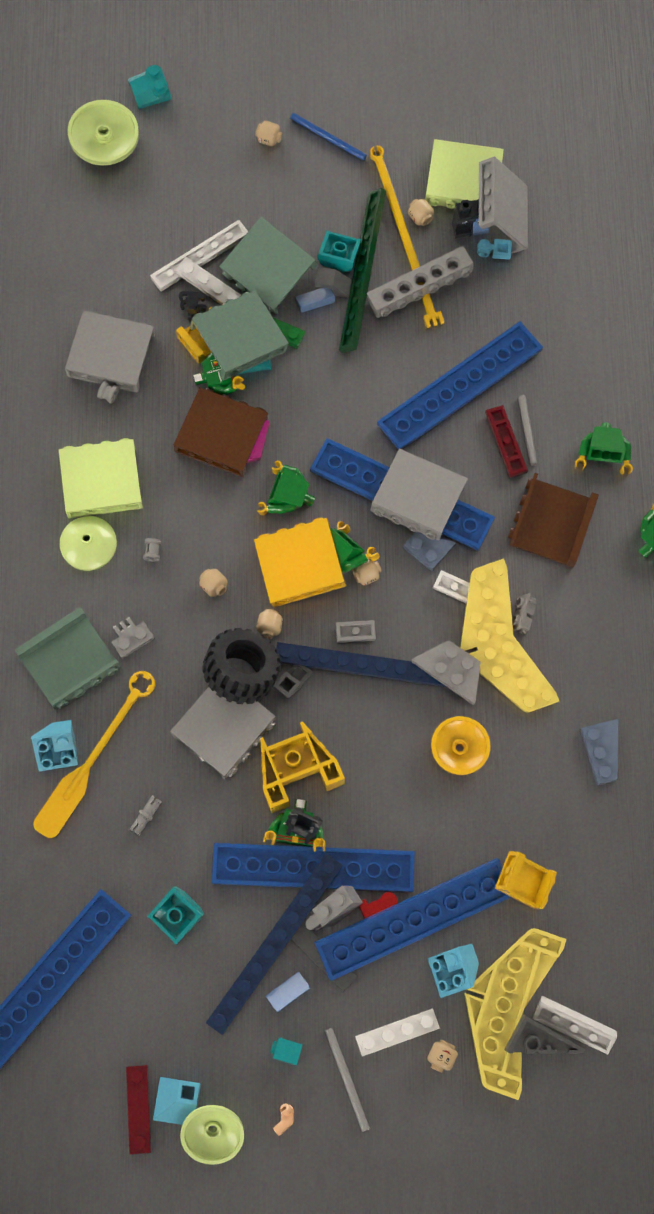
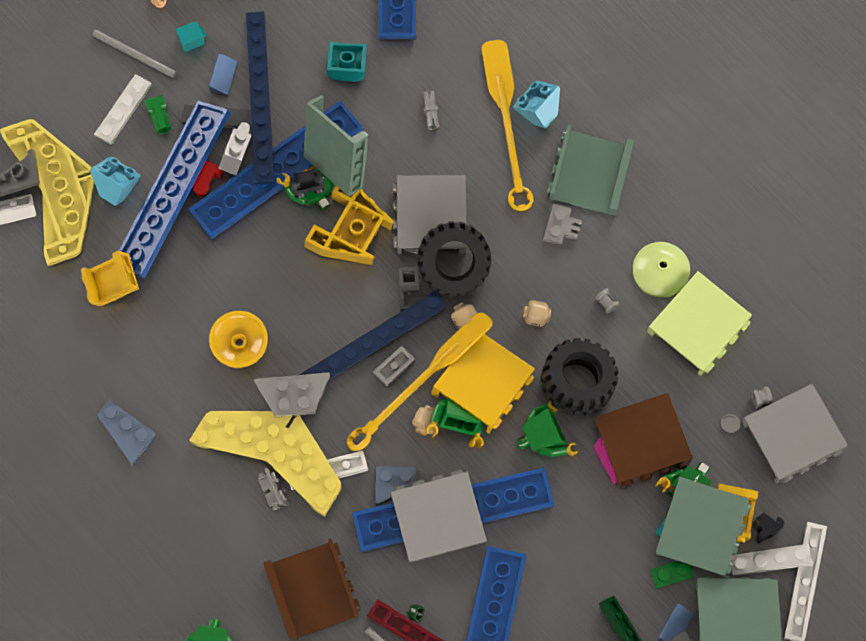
camera: 140 degrees right, 0 degrees up
tan head [427,1040,458,1073] -> none
none -> green piece [144,95,172,134]
none -> sand green panel [303,95,368,196]
none -> yellow piece [347,312,493,451]
none -> dark green hinge [407,604,425,622]
none -> black tyre [541,338,619,416]
none -> light grey piece [720,414,740,434]

